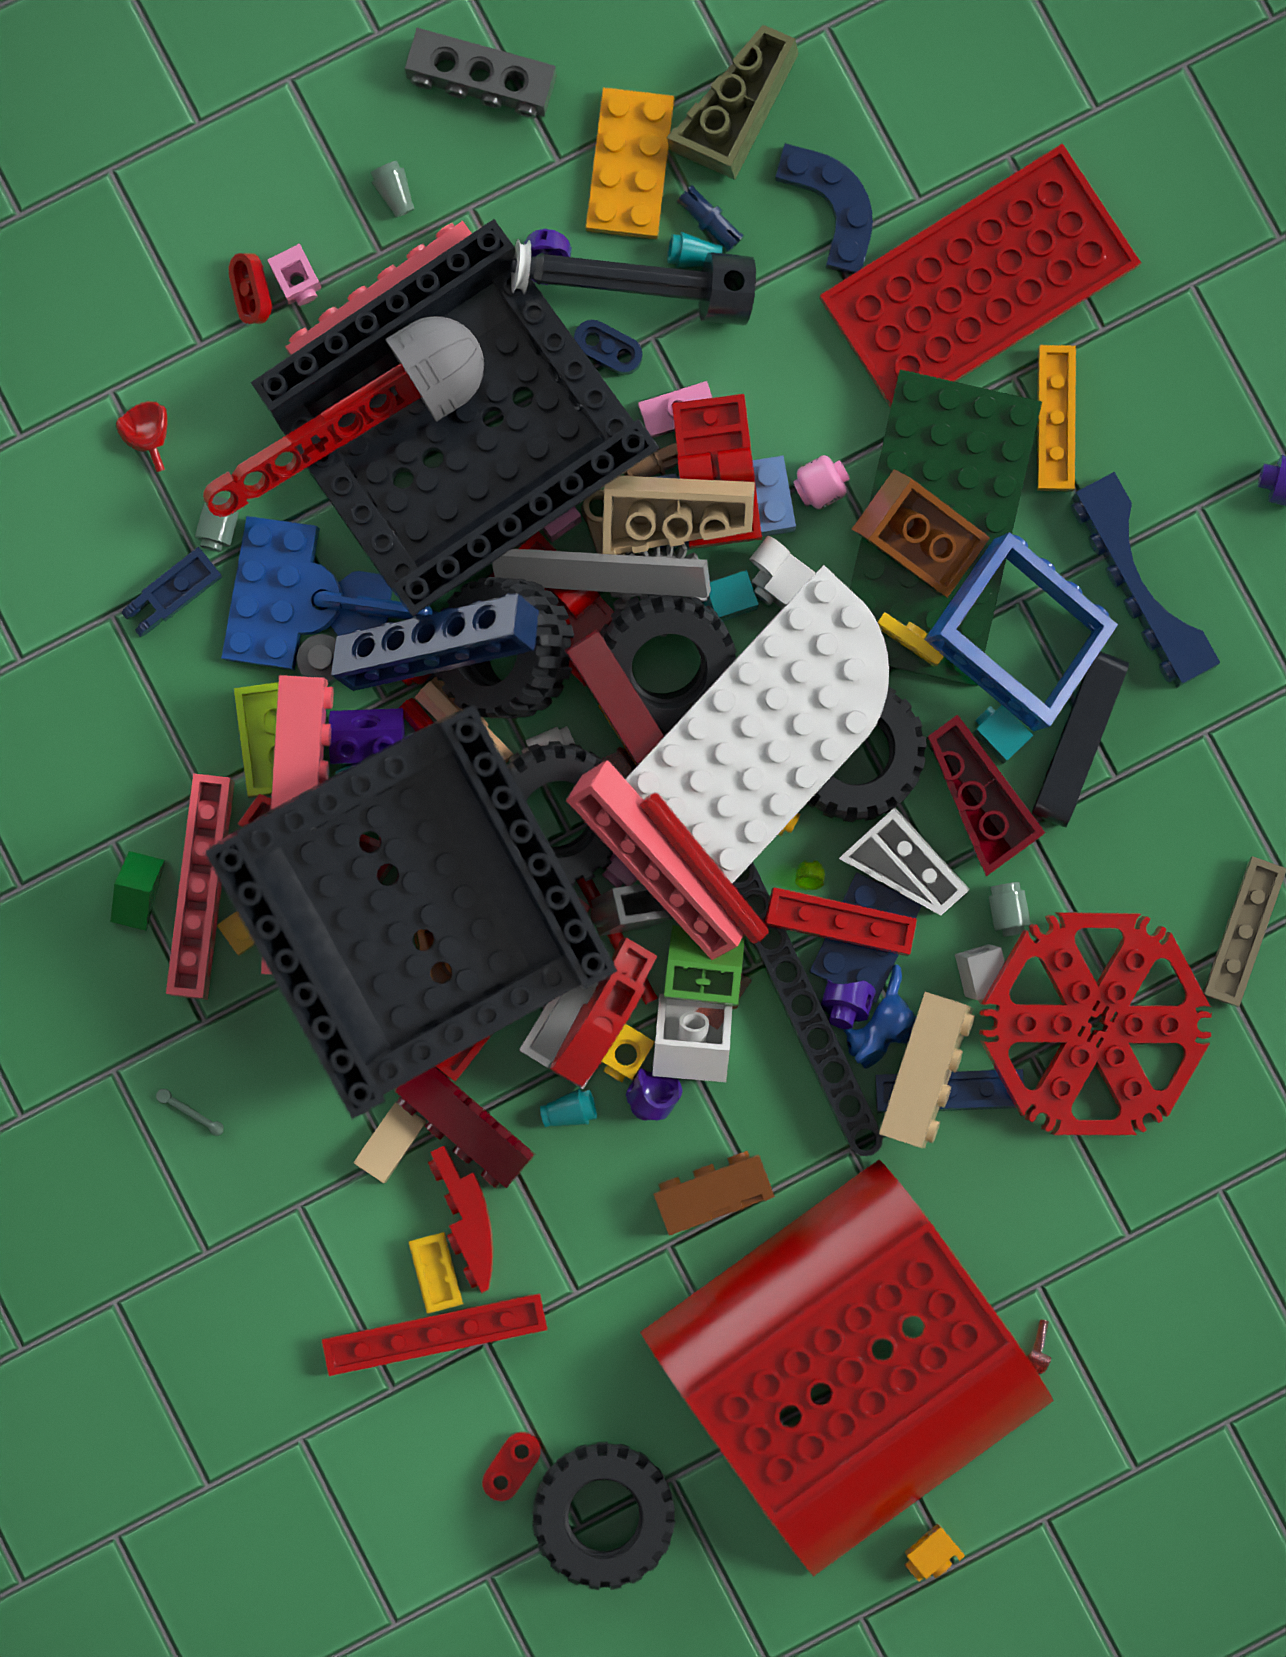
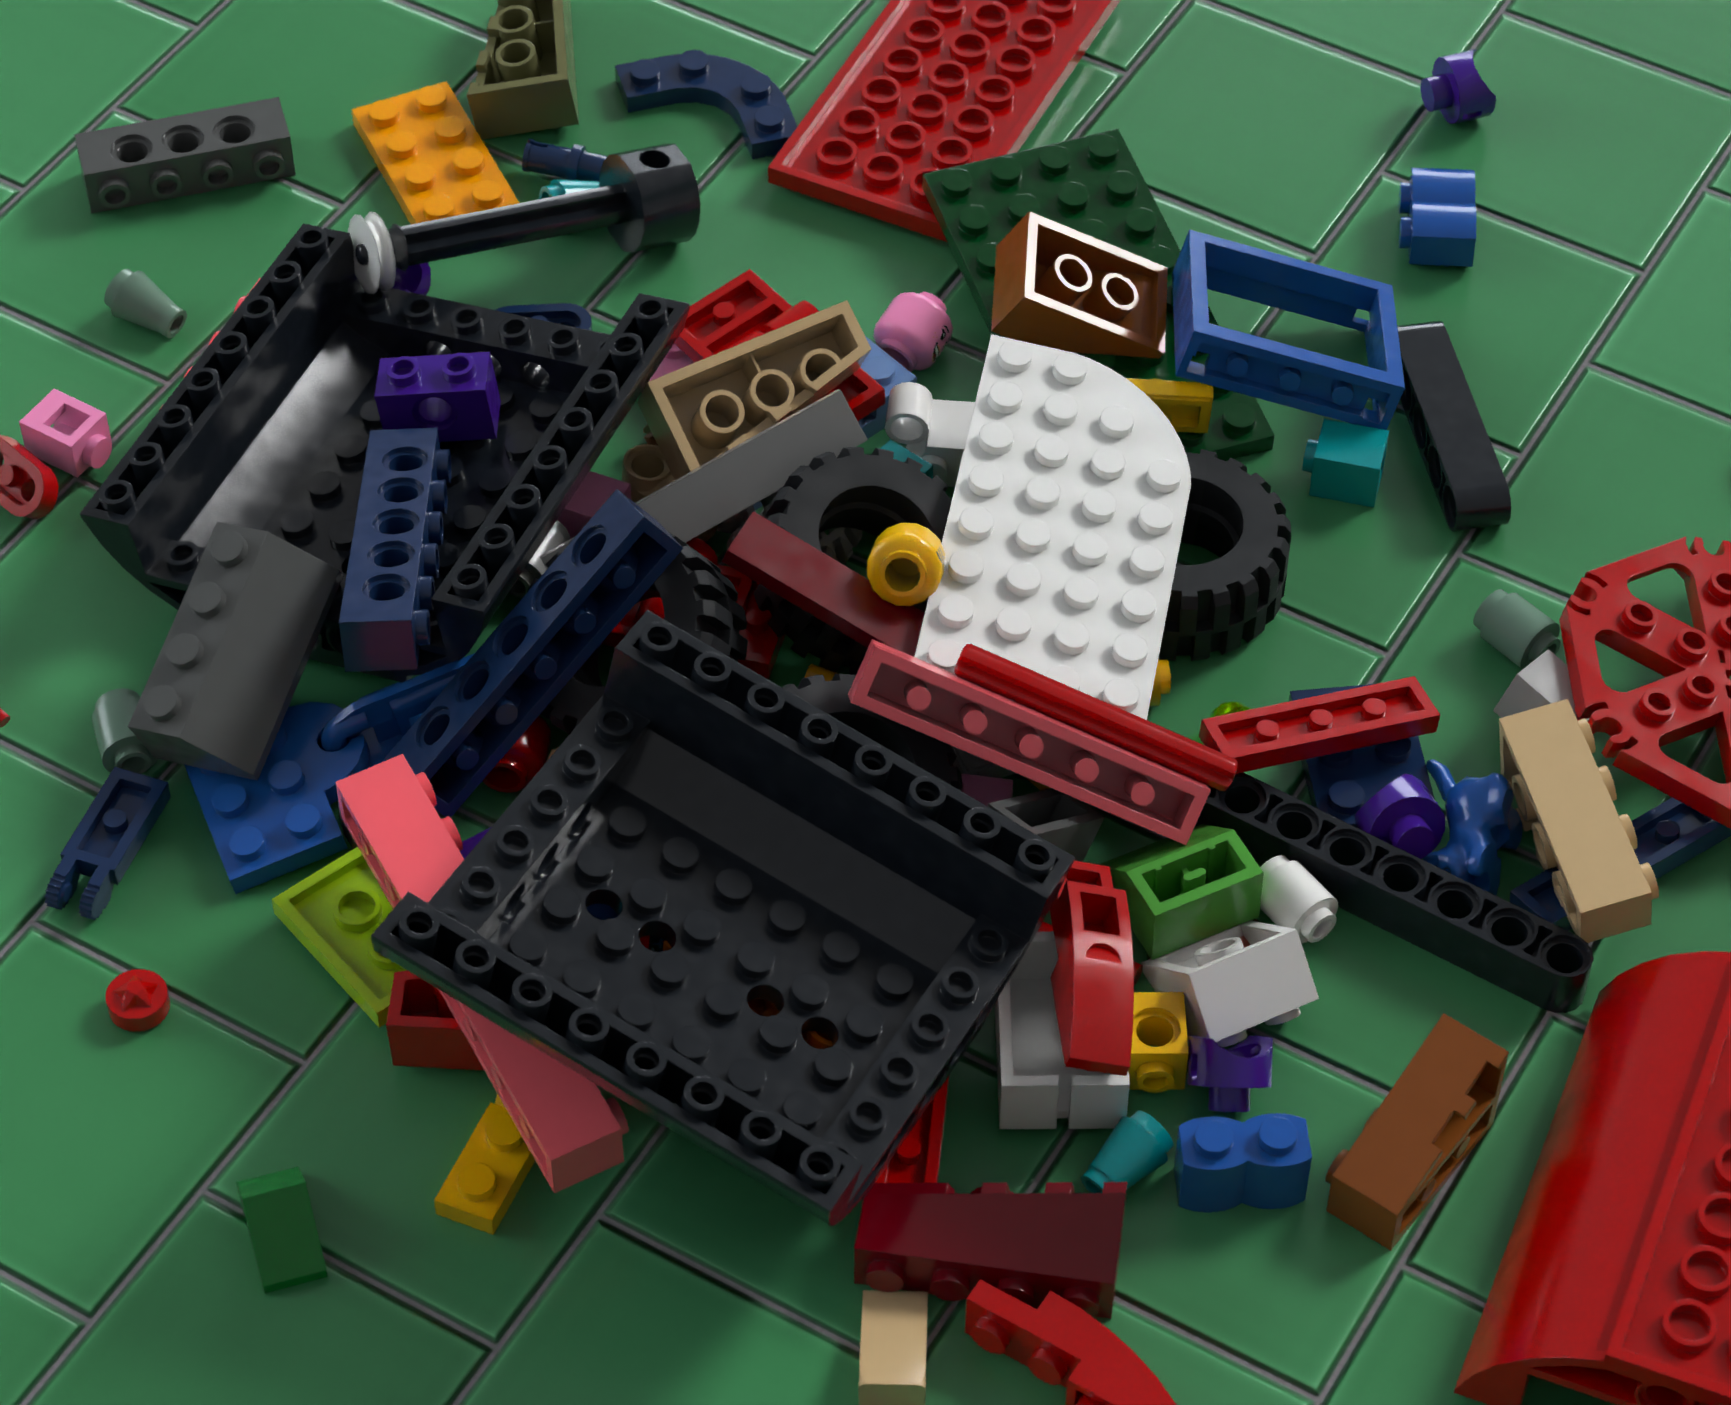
camera: 30 degrees left, 35 degrees down
coral brick [166,773,235,1000] -> none
piece [203,317,484,517] -> none
white wedge [839,808,969,915] -> none
dark red wedge [926,714,1045,877] -> none
light orange plate [1037,345,1076,491] -> none
dark blue arch [1071,472,1221,688] -> none
none -> red tile [105,969,170,1032]
none -> dark grey slope [128,522,344,781]
none -> dark blue brick [339,428,452,672]
none -> dark purple brick [374,352,501,442]
none -> yellow head [867,523,945,606]
none -> blue brick [1174,1113,1312,1212]
none -> white brick [1260,855,1338,944]
none -> blue brick [1398,167,1476,267]

